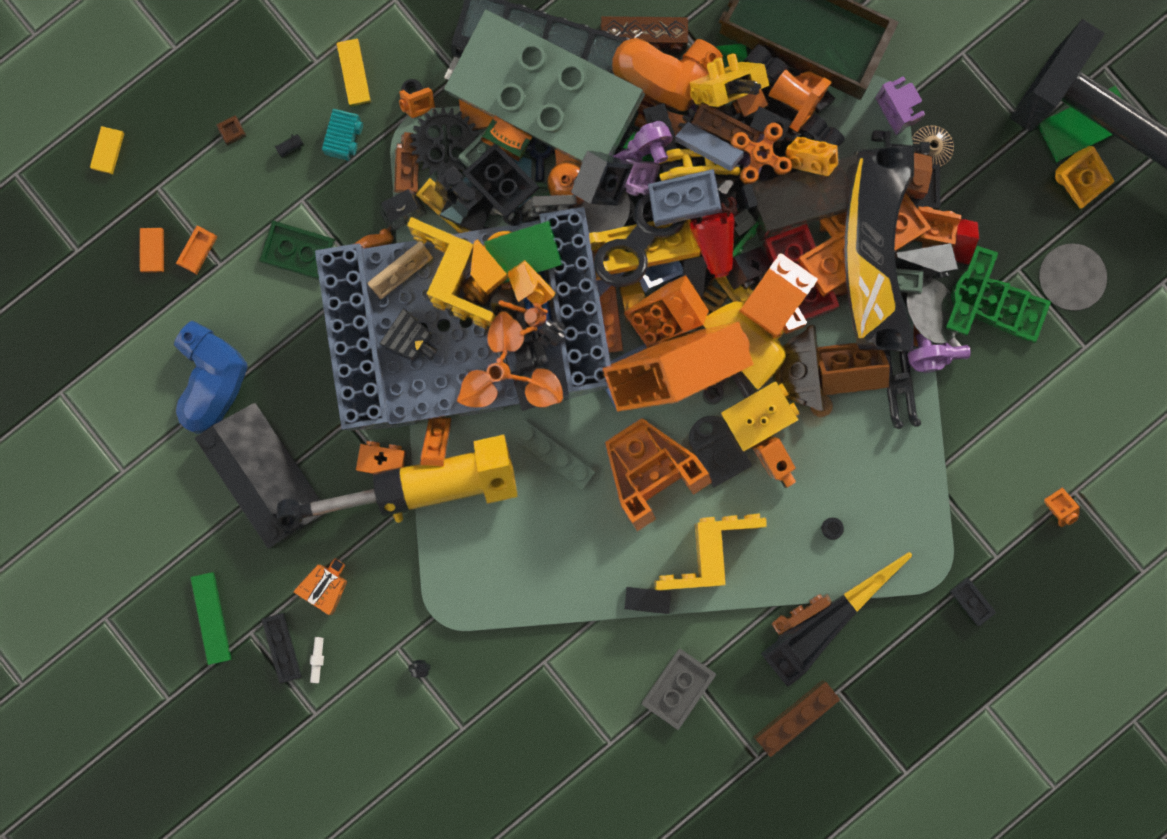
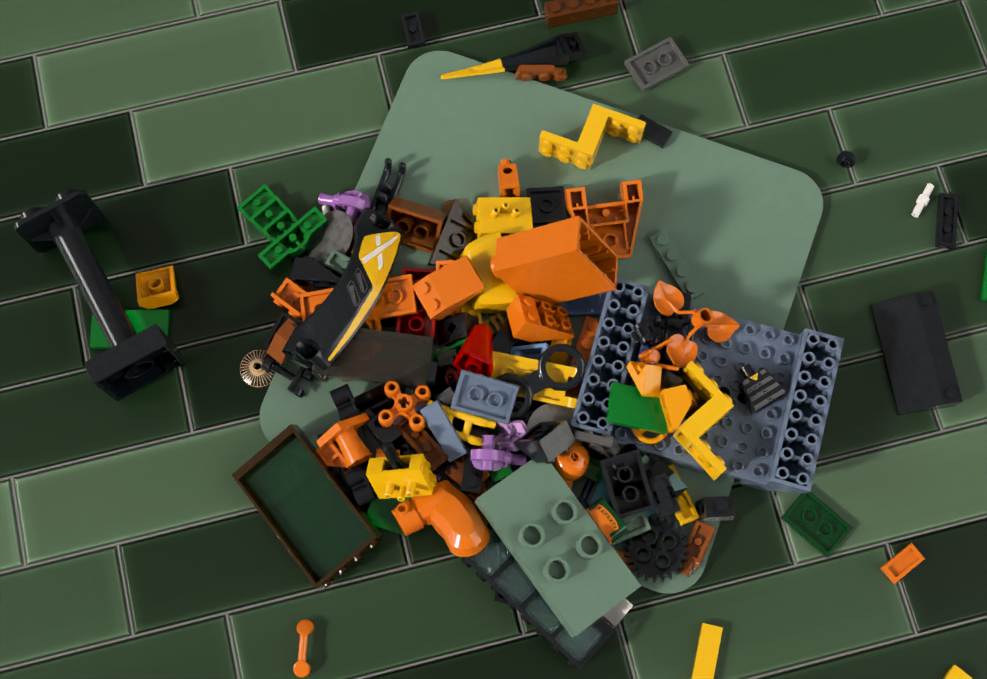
camera: 155 degrees left, 10 degrees down
orange tile [140,228,164,273] -> none
blue piece [174,321,248,434] -> none
reddish brown tile [216,115,247,146] -> none
black pin [275,134,304,159] -> none
yellow piece [277,435,518,531] -> none
orange torso [294,558,347,615] -> none
teal brick [322,109,363,161] -> none
orange arm [354,229,394,249] -> none
orange brick [356,441,407,474] -> none
tan tile [367,241,433,300] -> none
orange bracket [399,88,435,118] -> none
black plate [401,79,423,94] -> none
orange tile [421,417,451,466] -> none
reddish brown brick [601,16,688,52] -> none
light orange brick [786,137,838,176] -> none
black plate [821,517,844,540] -> none
medium lavender panel [875,76,925,135] -> none
red slope [952,219,979,265] -> none
flat silver sticker [1040,244,1107,310] -> none
orange bracket [1044,487,1080,527] -> none

